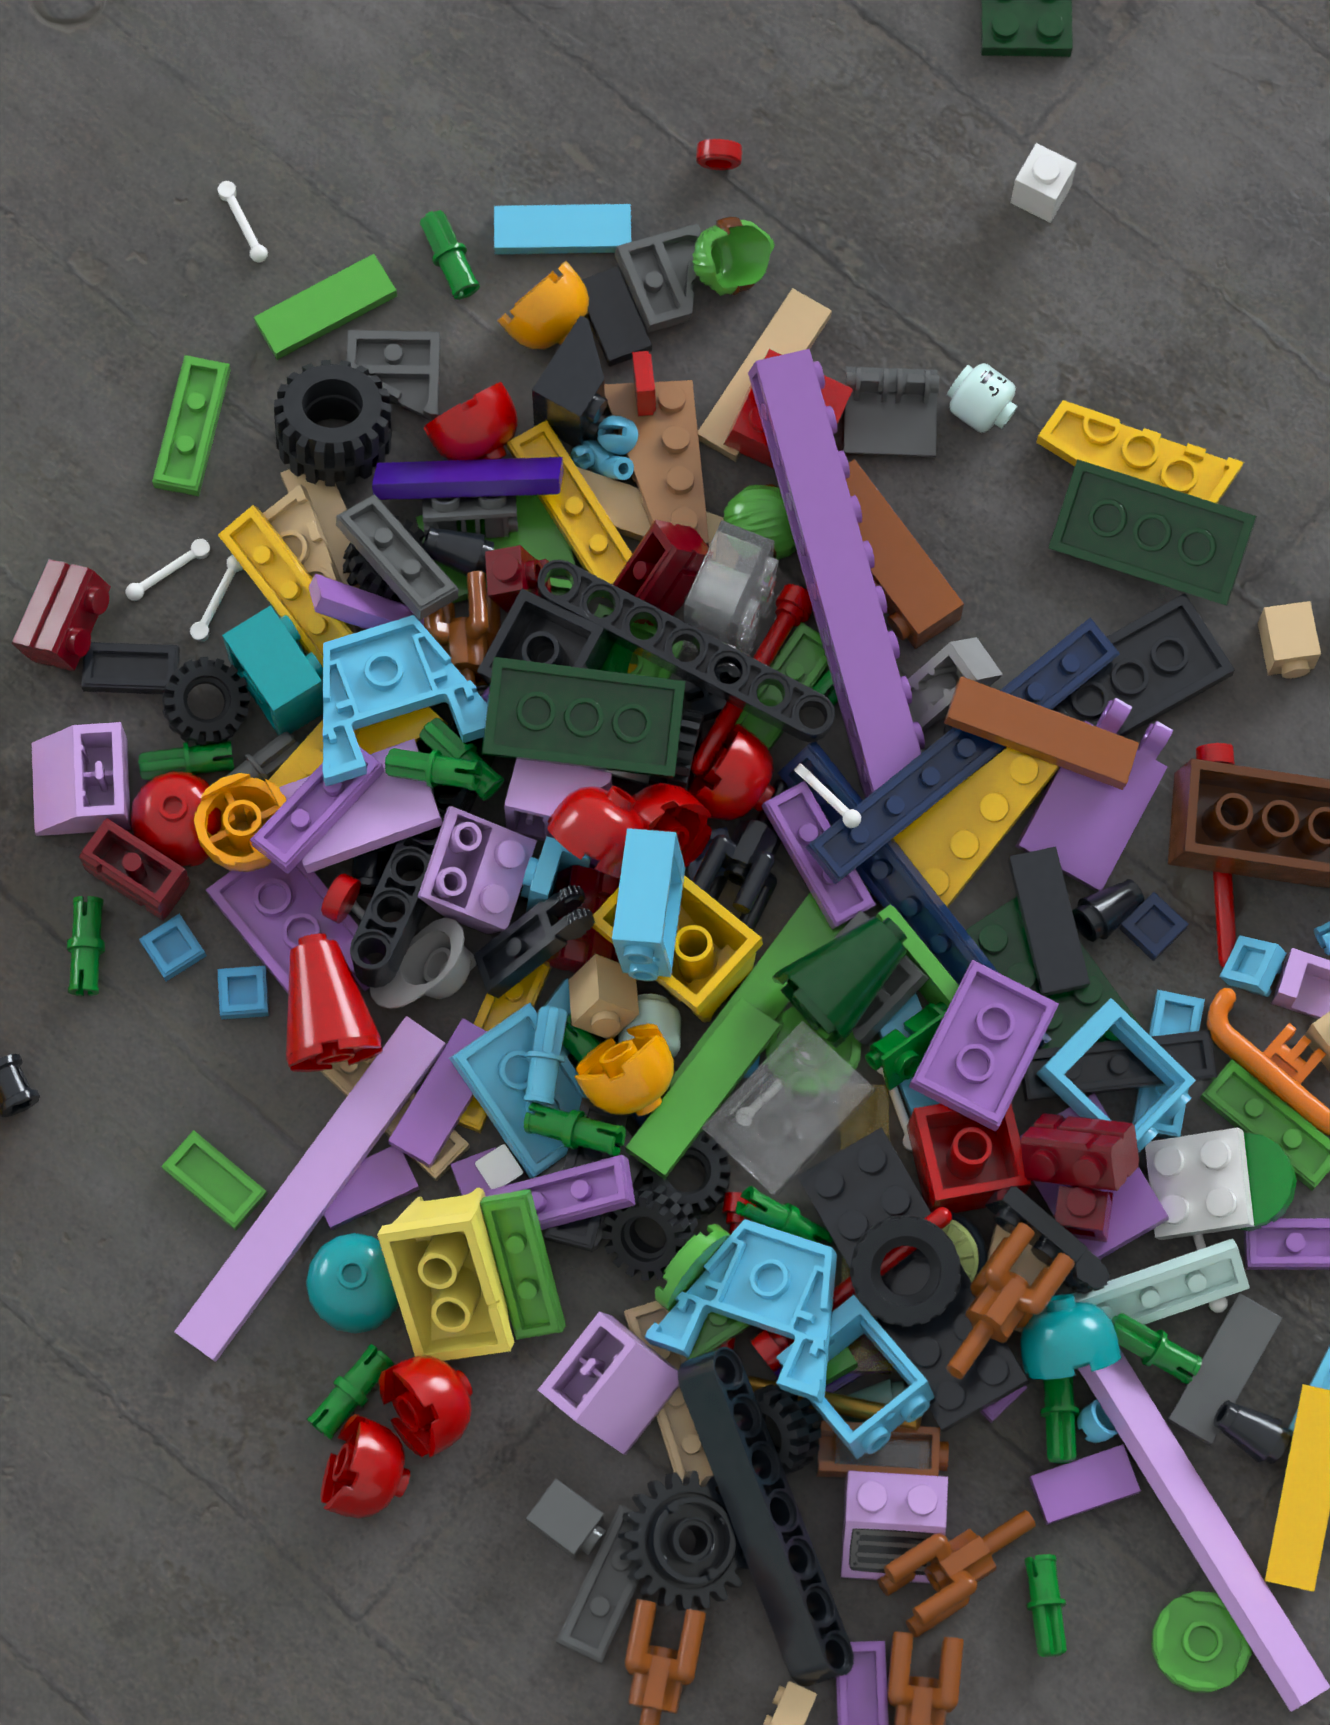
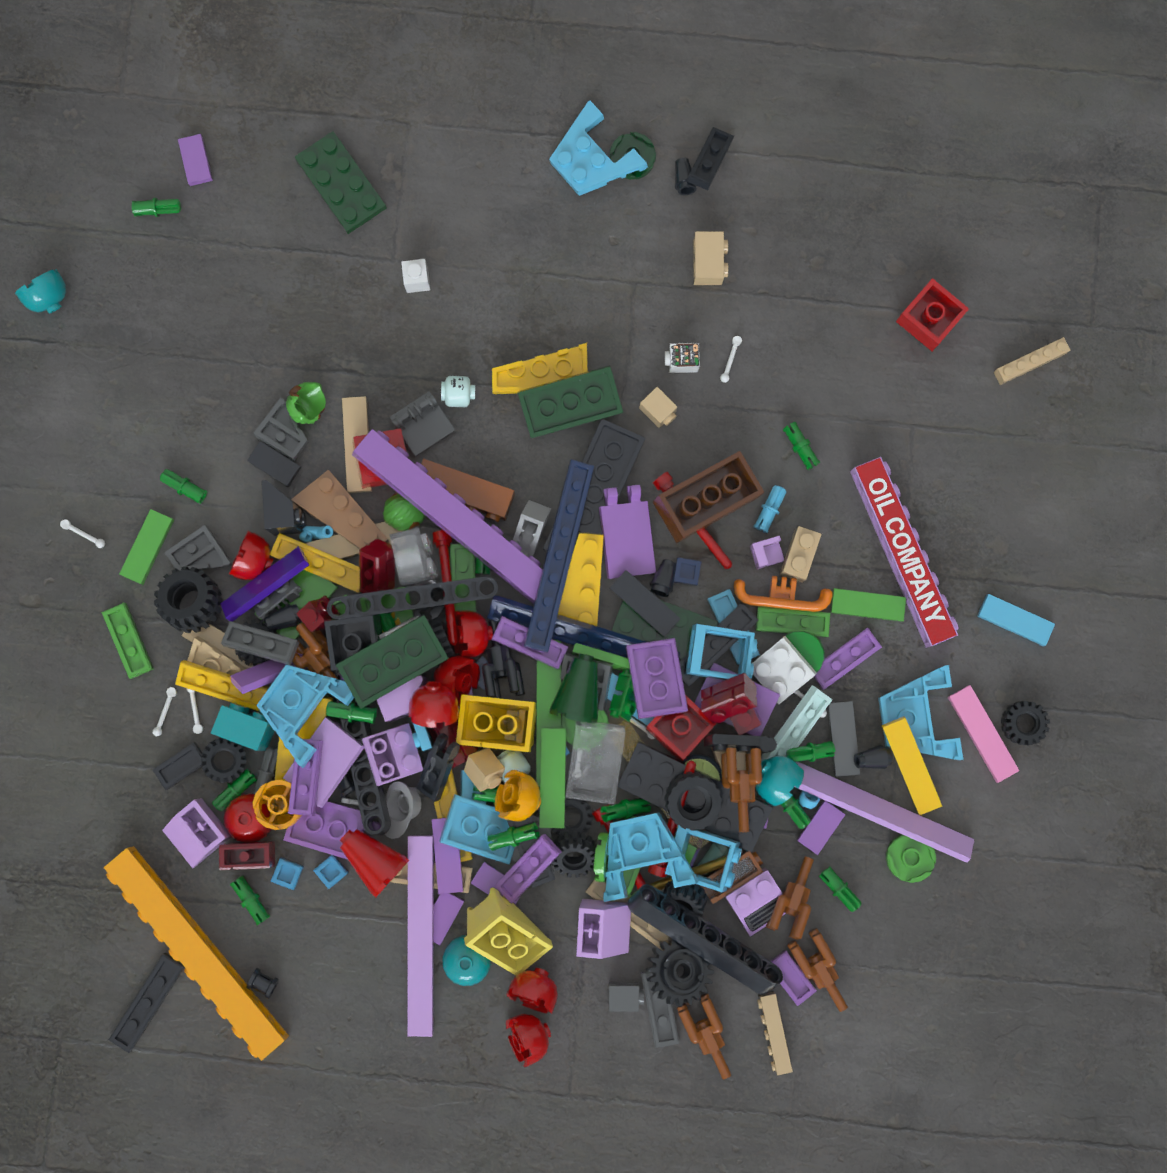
camera: 35 degrees left, 10 degrees up
dark red brick [11,559,111,671] -> none
bright green tile [161,1130,268,1231] -> none
green pin [306,1344,394,1440] -> none
red tile [321,873,361,924] -> none
green axle [385,748,483,791] -> none
white sticker [475,1144,523,1189] -> none
bright green tile [480,1189,566,1340] -> none
medium azure tile [494,204,631,254] -> none
light orange cylinder [497,261,589,350] -> none
medium azure axle [523,1006,567,1105] -> none
medium azure hinge [597,415,638,455] -> none
medium azure window [612,828,685,981] -> none
red tile [632,351,656,416] -> none
red tile [696,139,742,170] -> none
white hinge [794,763,861,828] -> none
dark orange tile [944,676,1139,790] -> none
medium azure tile [1219,935,1287,997] -> none

